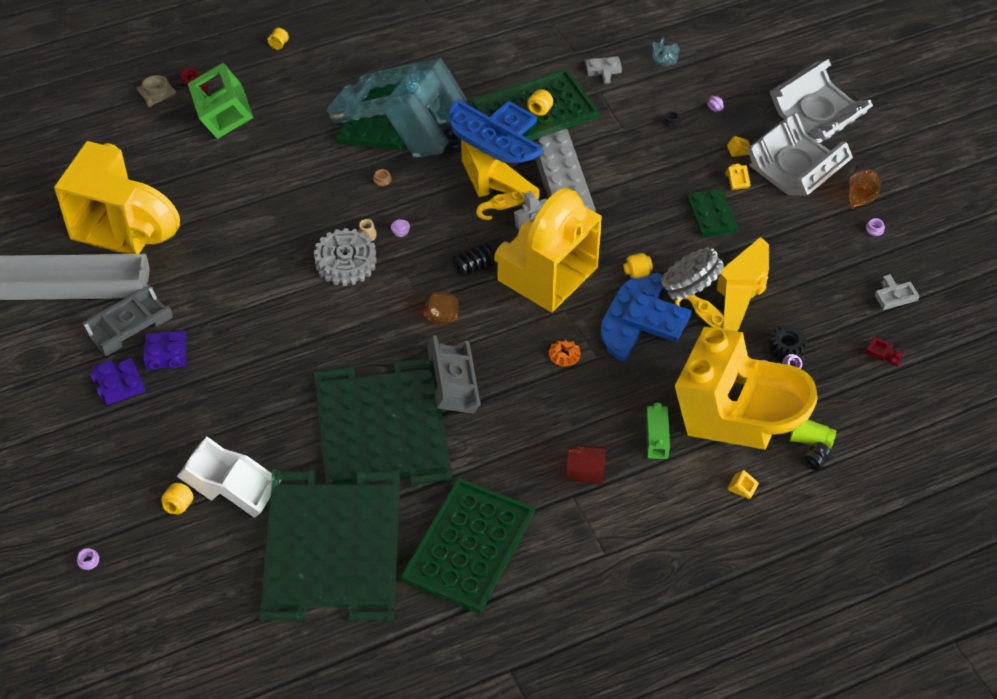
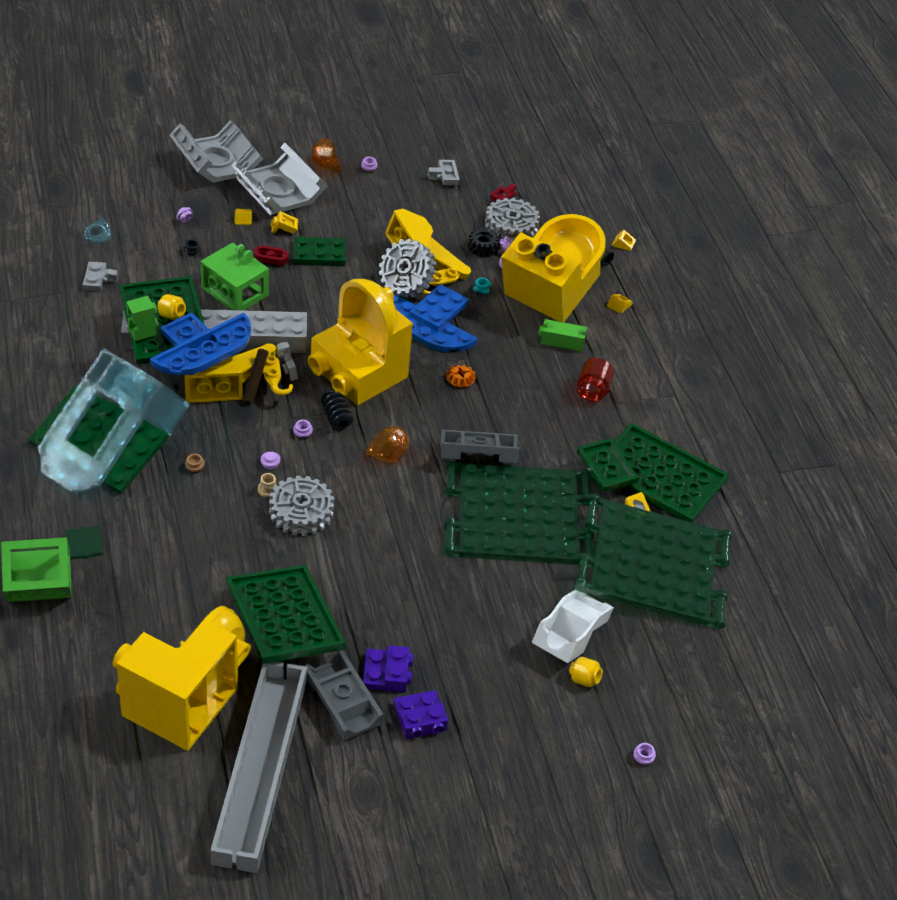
camera: 85 degrees left, 5 degrees down
none -> clear green piece [65,526,104,560]
none -> bright green brick [126,296,158,341]
none -> bright green piece [200,243,269,311]
none -> dark green plate [226,565,346,664]
none -> dark brown axle [243,348,269,403]
none -> dark red plate [254,245,288,265]
none -> lavender plate [293,420,313,437]
none -> light grey piece [485,198,540,241]
none -> black plate [535,243,552,260]
none -> dark green plate [576,438,638,493]
none -> yellow slope [612,230,636,251]
none -> yellow slope [624,492,651,520]

